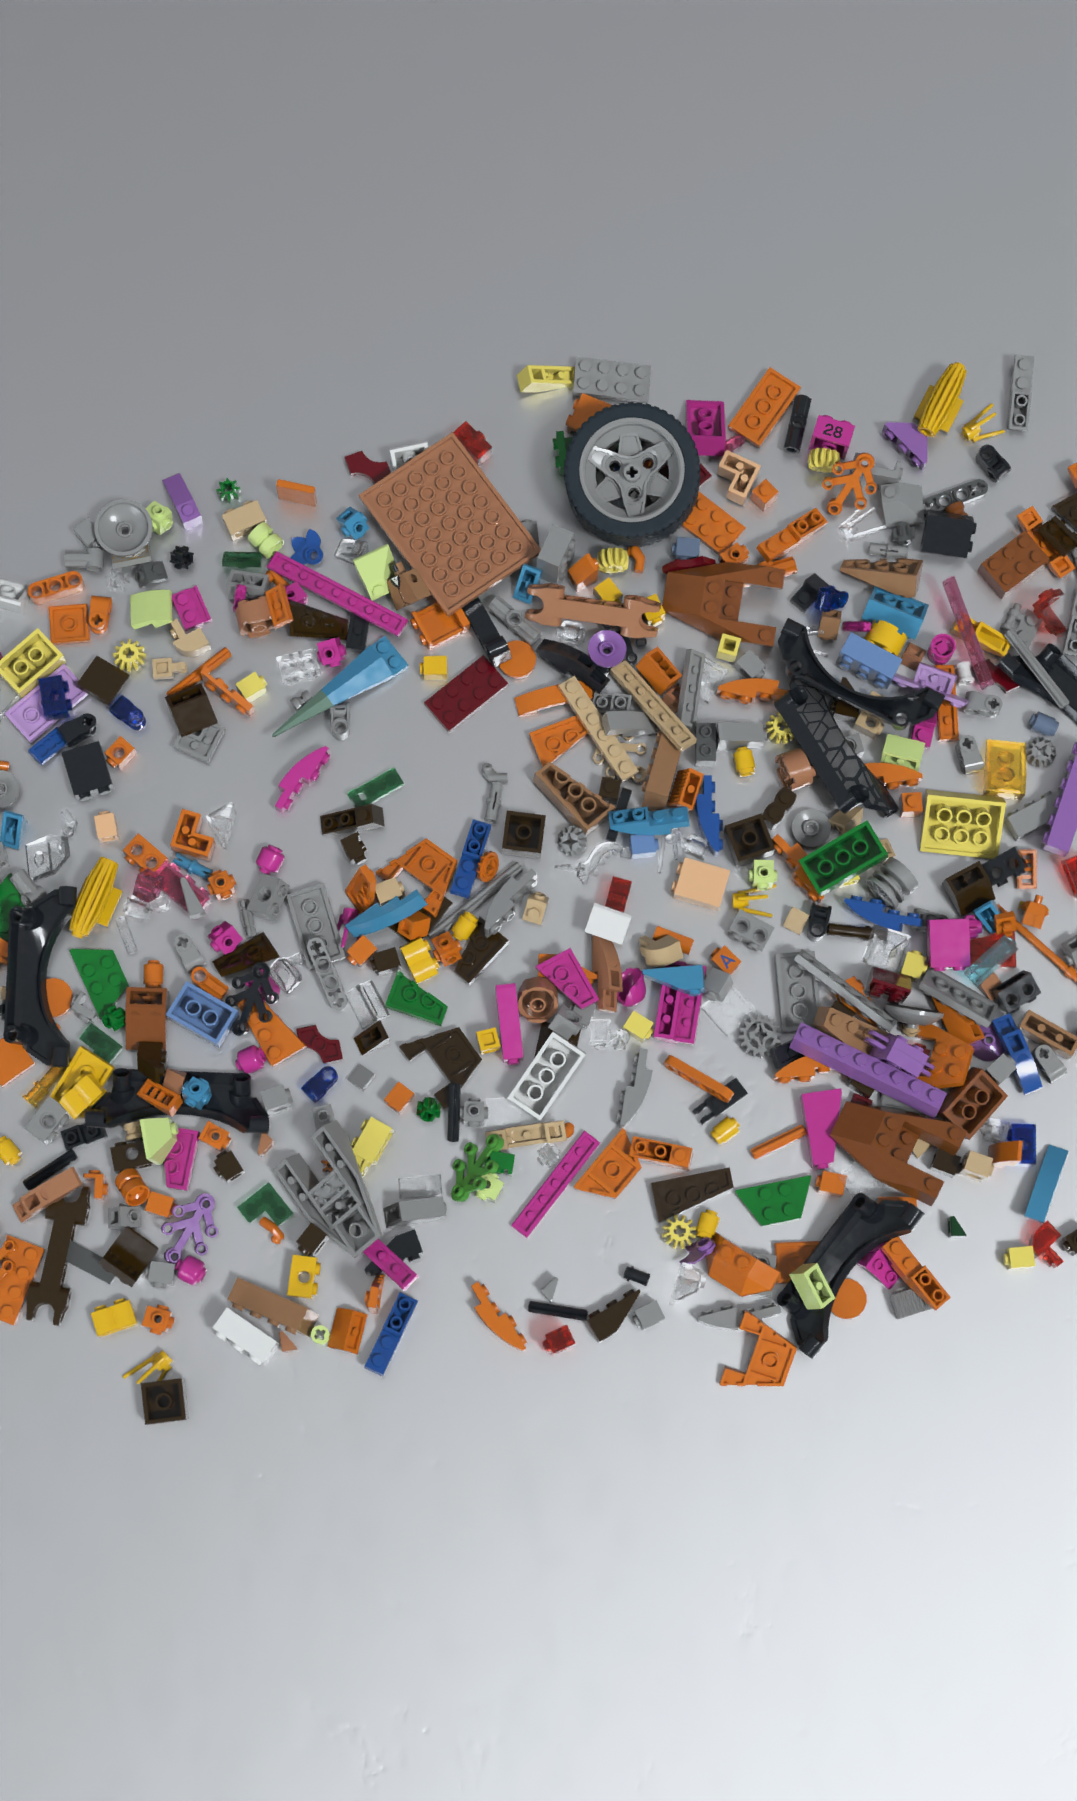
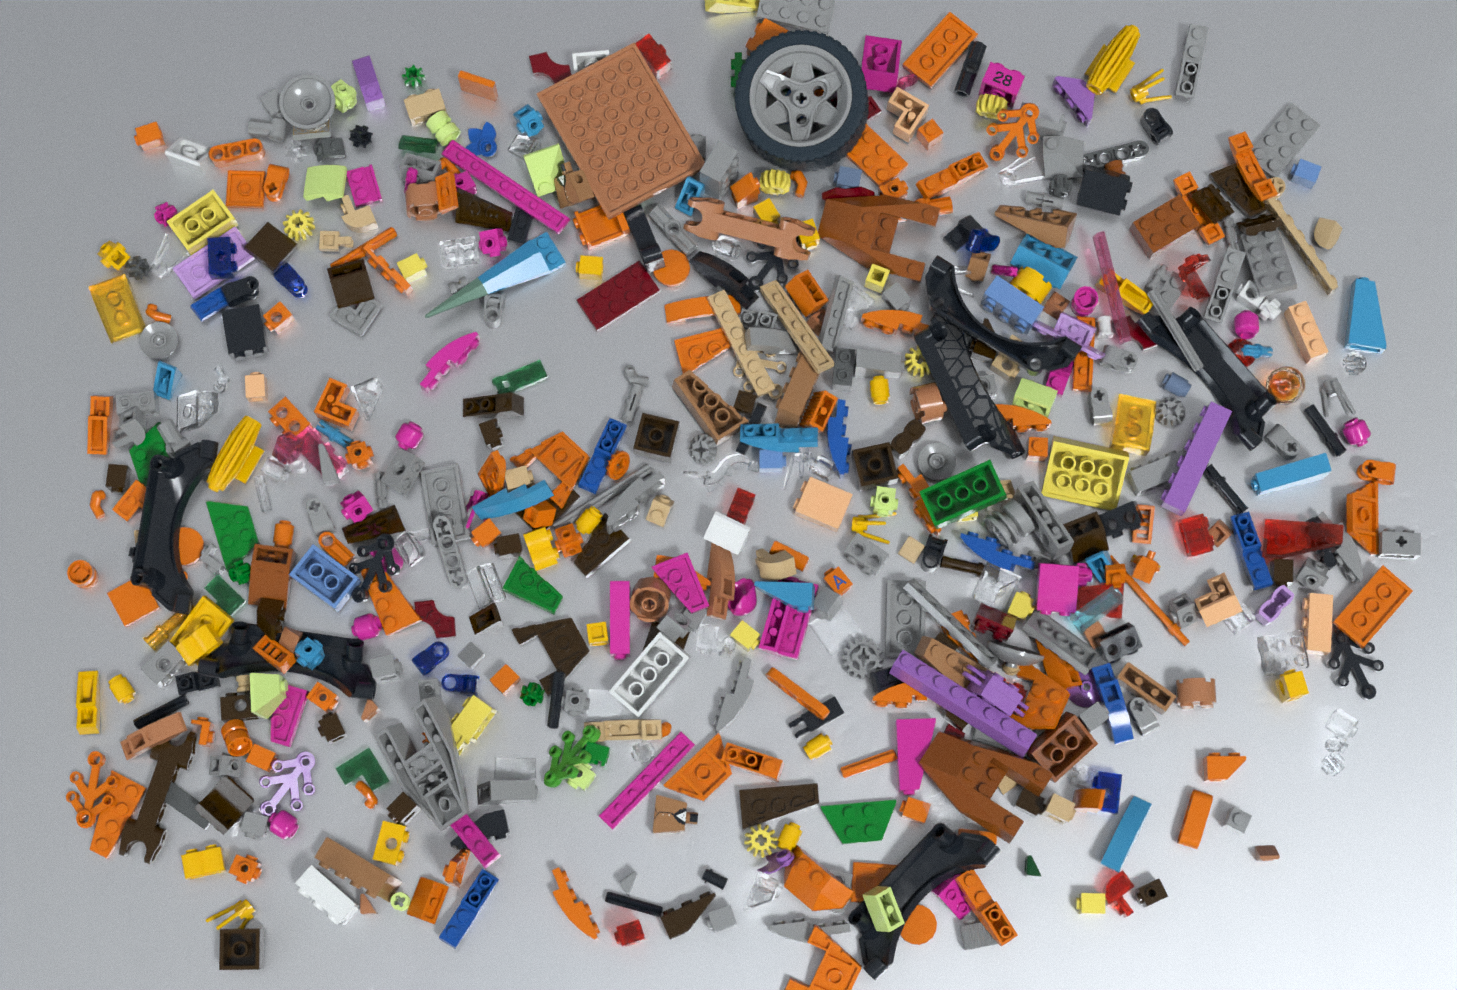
camera: 10 degrees right, 0 degrees up
medium lavender dish [588,630,626,668] -> none
tan brick [829,806,863,836] -> none
none -> clear blue piece [441,674,480,697]
none -> medium nougat torso [653,795,698,835]
none -> light grey brick [1013,481,1074,560]

